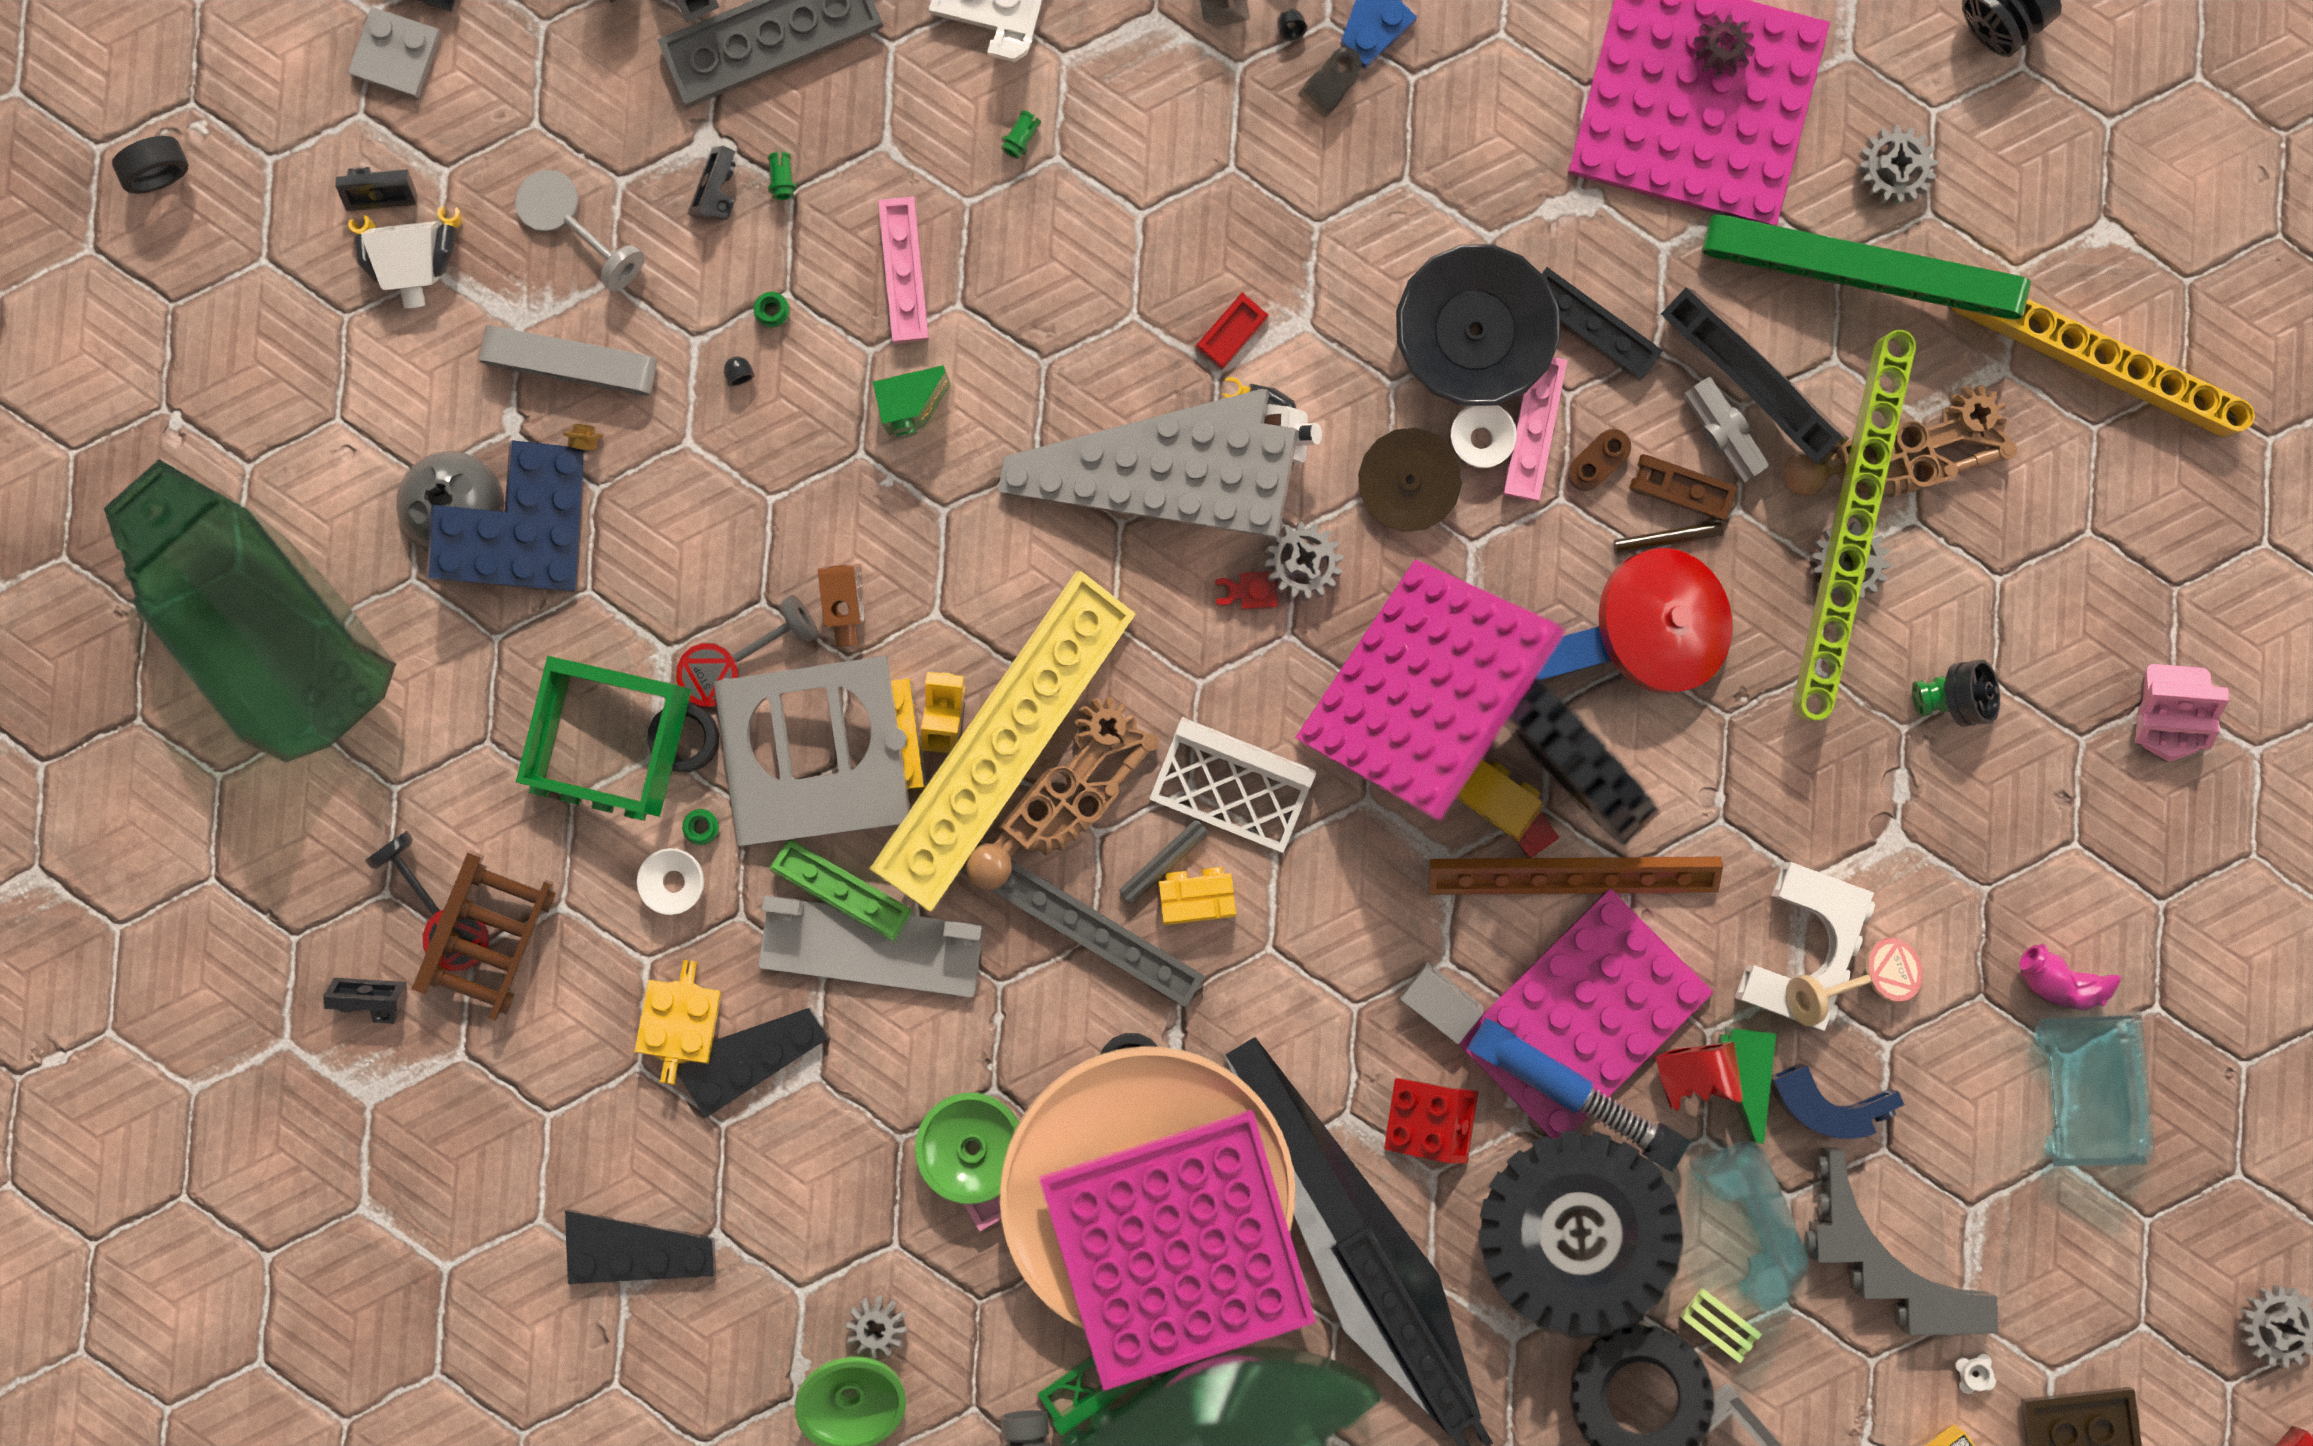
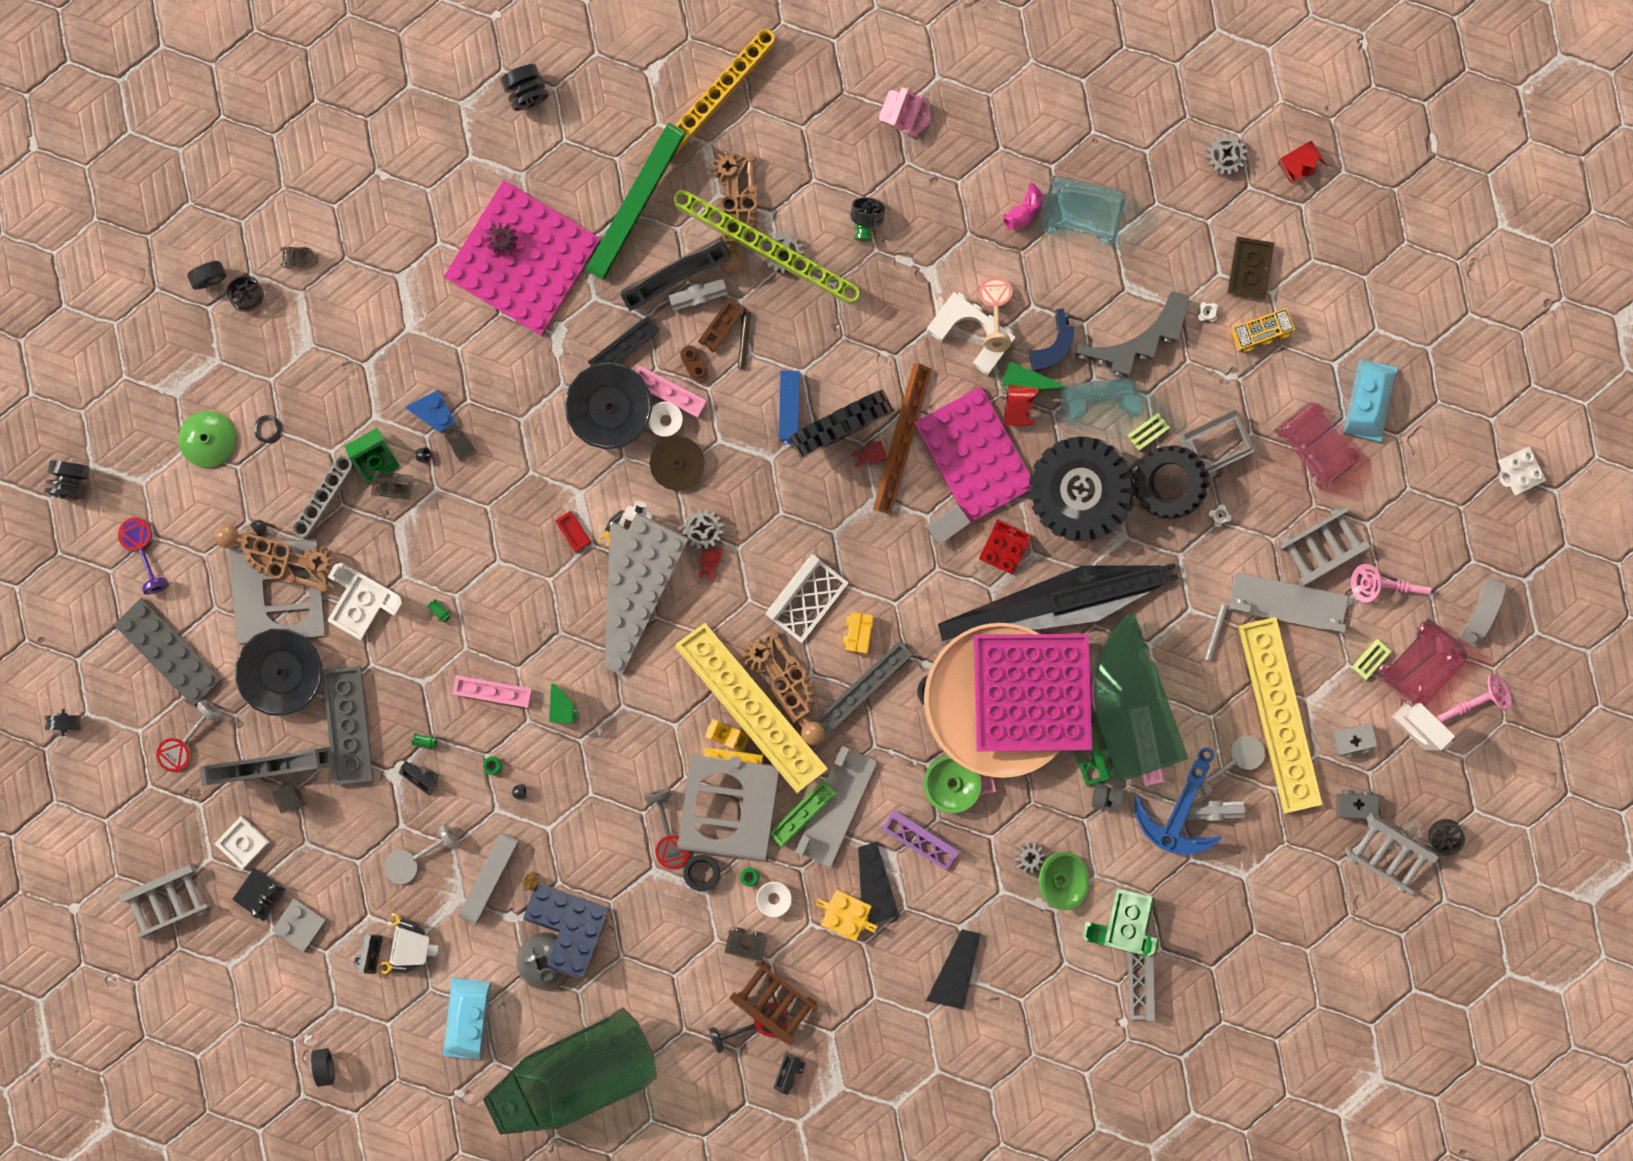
camera: 75 degrees left, 0 degrees up
green window [515,655,692,821] -> none
dark orange torso [817,564,865,647] -> none
dark grey axle [1119,820,1208,903] -> none
dark pink plate [1295,559,1566,821] -> none
yellow brick [1455,759,1544,842] -> none
piece [1467,1017,1691,1173] -> none
red dish [1598,548,1733,694] -> none
light grey gear [1856,125,1938,206] -> none
none -> medium azure windscreen [443,978,491,1060]
none -> clear smoke brick [724,927,767,961]
none -> medium lavender fence [882,810,959,871]

